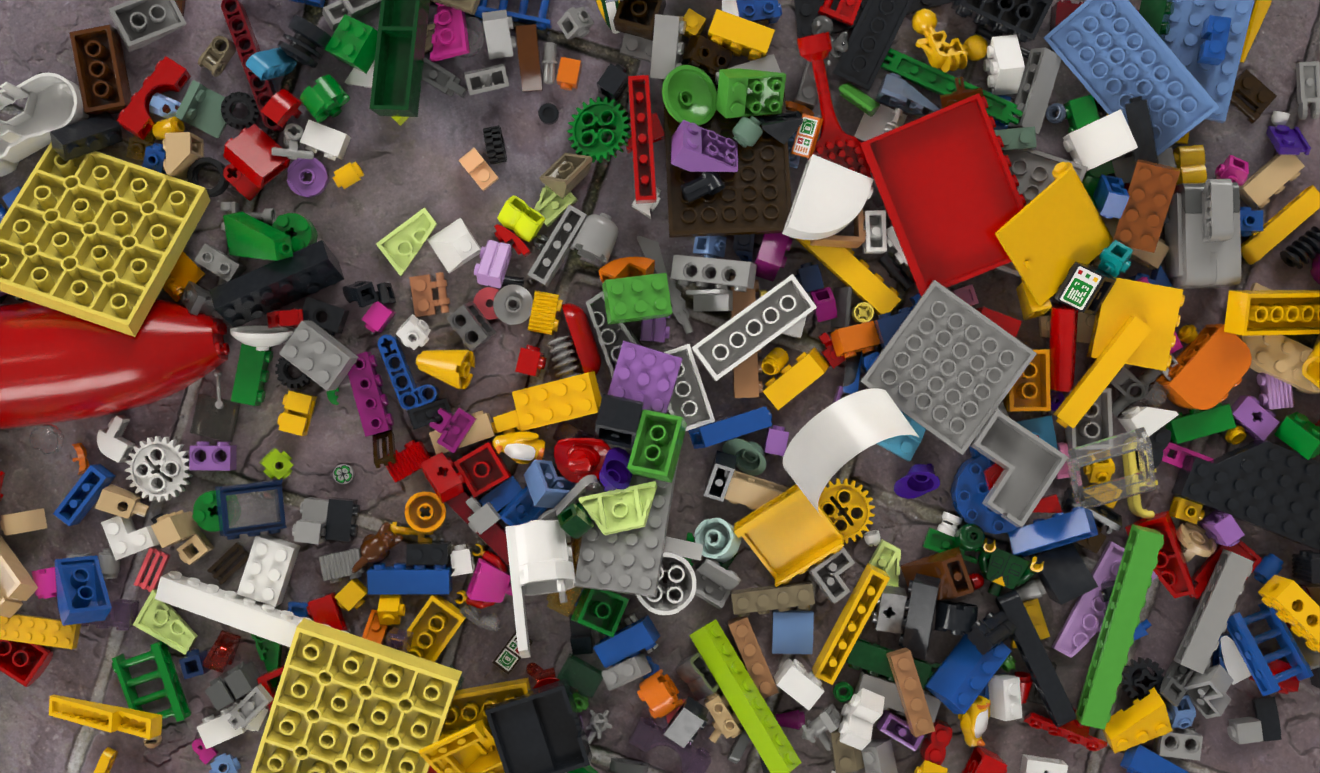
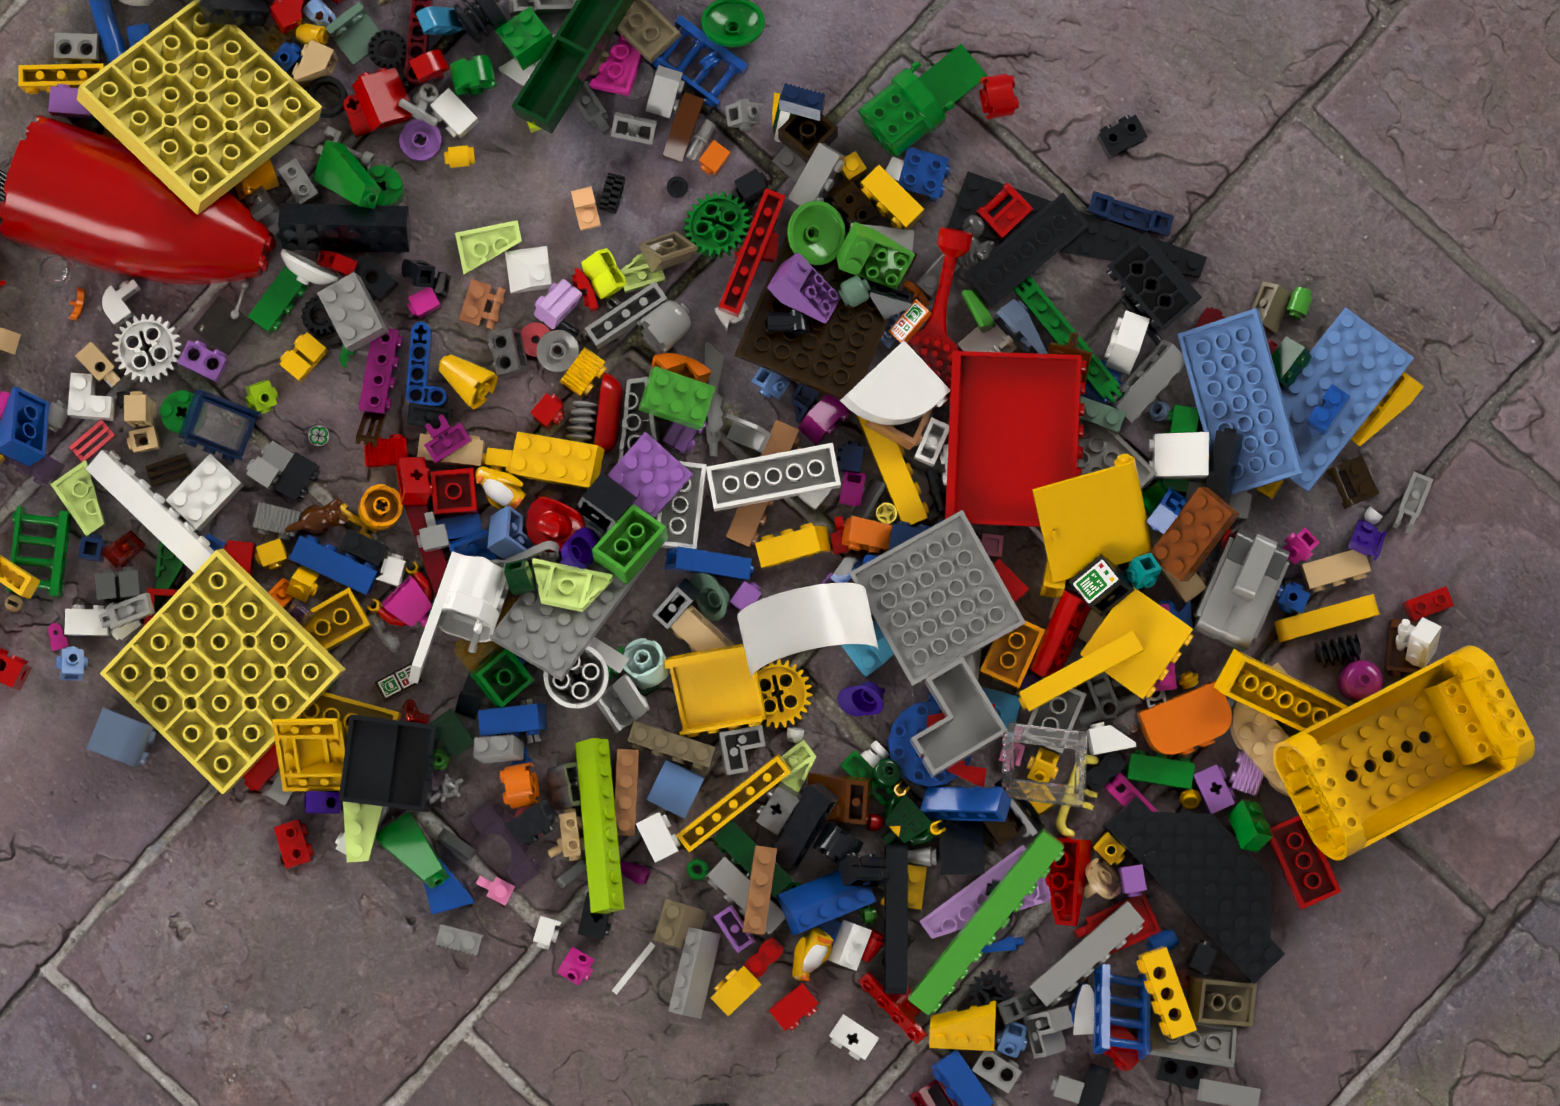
camera: 25 degrees right, 5 degrees down
blue brick [53,464,116,526] -> none
white brick [396,314,431,350] -> none
light grey brick [670,255,757,292] -> none
yellow brick [761,347,789,375] -> none
light grey piece [801,703,843,751] -> none
white brick [839,688,885,751] -> none
yellow piece [911,9,988,73] -> none
yellow brick [1173,145,1207,185] -> none

